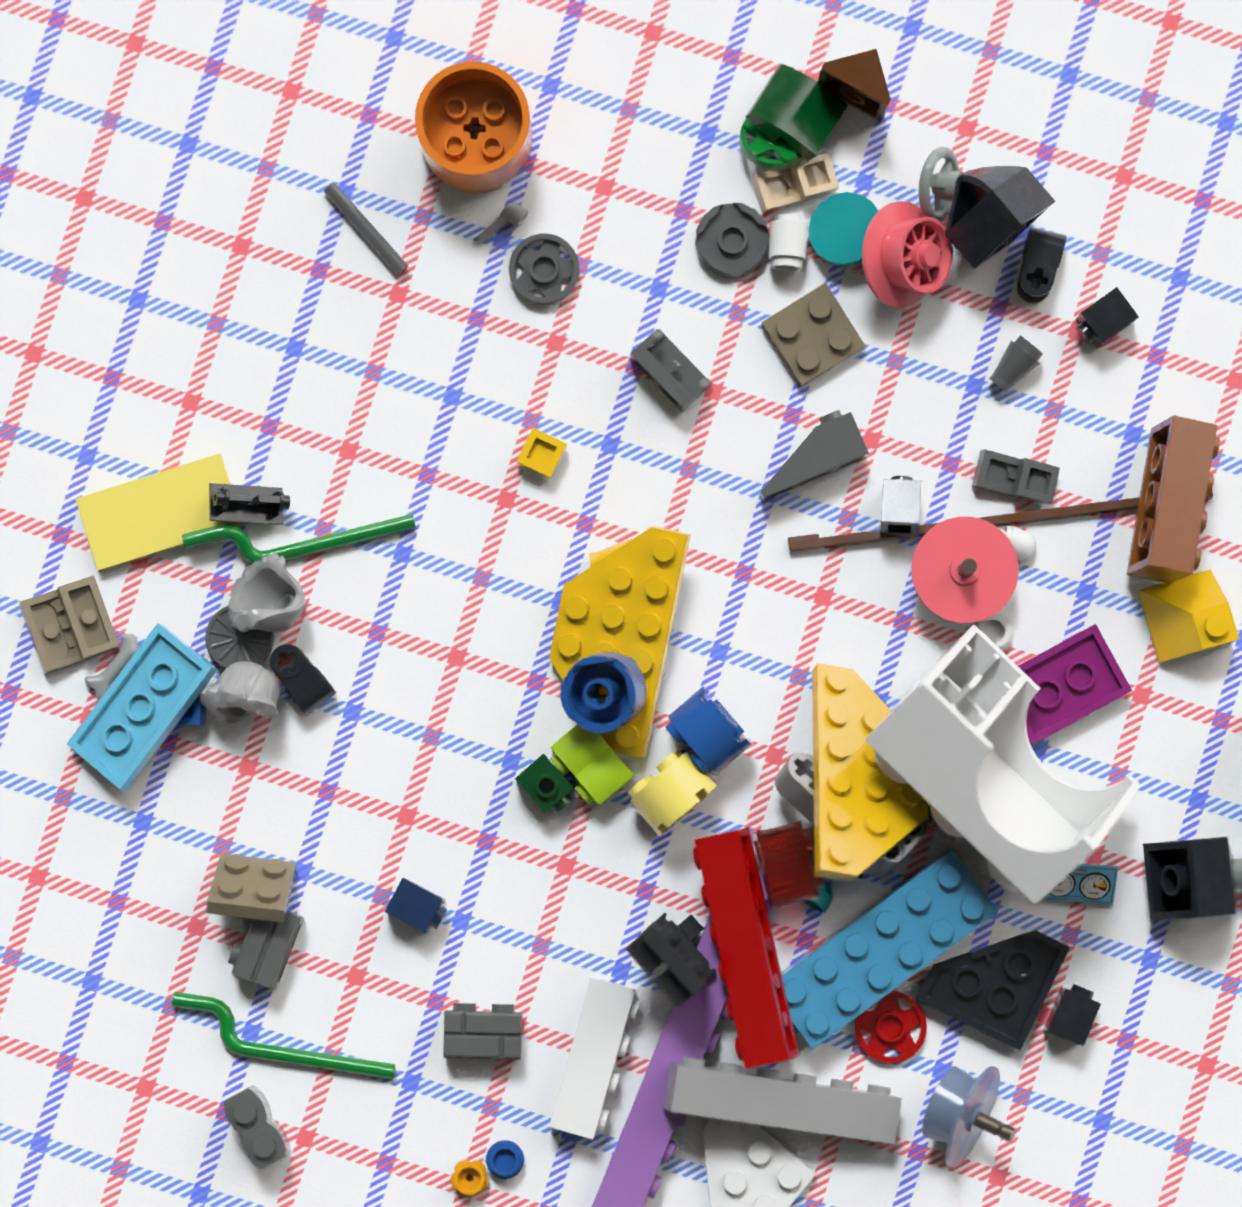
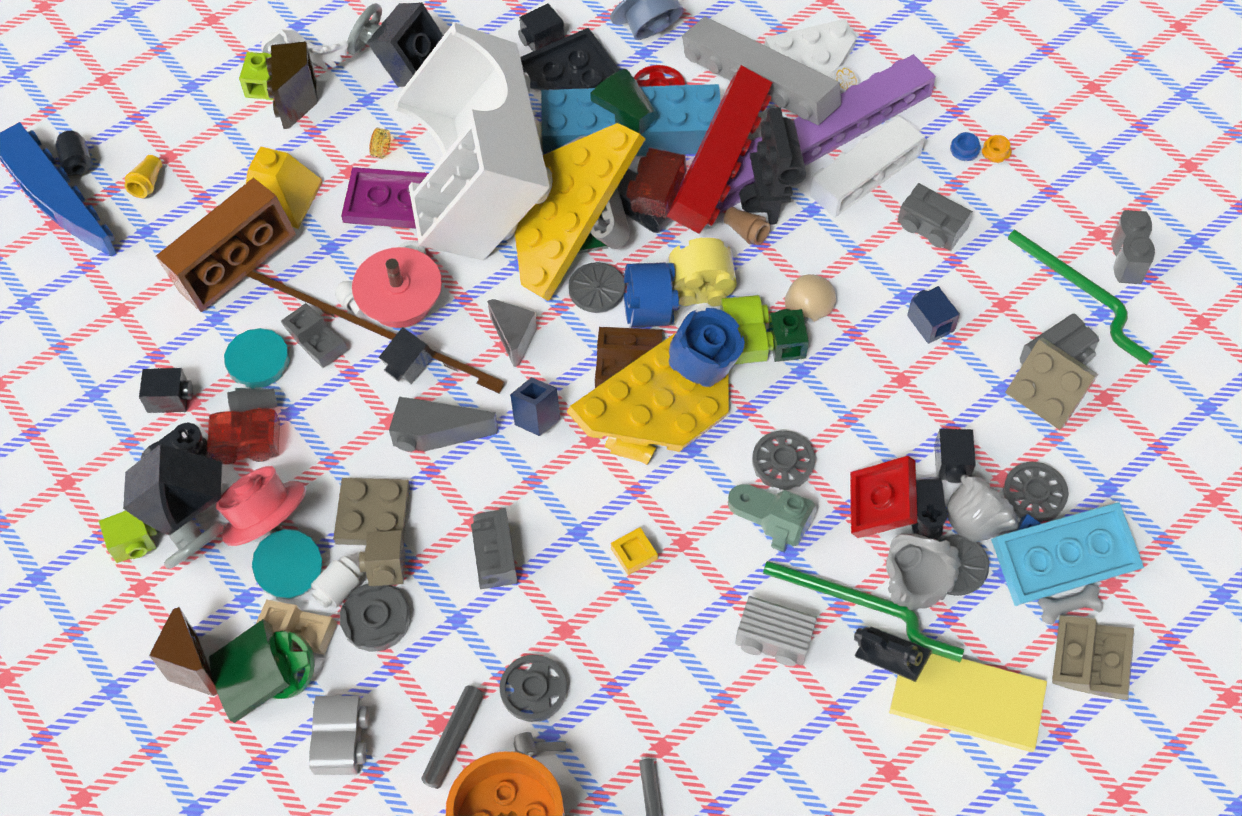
camera: 145 degrees left, 25 degrees down
none -> lime brick [98,510,158,563]
none -> clear red brick [207,408,280,465]
none -> teal tile [224,328,290,389]
none -> light grey brick [309,696,369,775]
none -> dark tan brick [359,530,406,586]
none -> clear yellow tile [369,127,391,159]
none -> dark grey axle [421,685,483,789]
none -> flat silver slope [487,299,537,367]
none -> dark blue brick [510,377,561,436]
none -> dark grey wheel [569,262,625,313]
none -> dark green slope [590,69,657,134]
none -> reddish brown slope [594,327,663,388]
none -> medium nougat cone [723,207,770,245]
none -> sand green piece [728,484,817,553]
none -> light grey brick [735,596,817,666]
none -> dark grey wheel [752,430,815,490]
none -> tan hair [784,274,836,322]
none -> white tile [829,66,859,94]
none -> red plate [850,456,917,538]
none -> black brick [934,429,976,483]
none -> dark grey wheel [1003,462,1069,522]

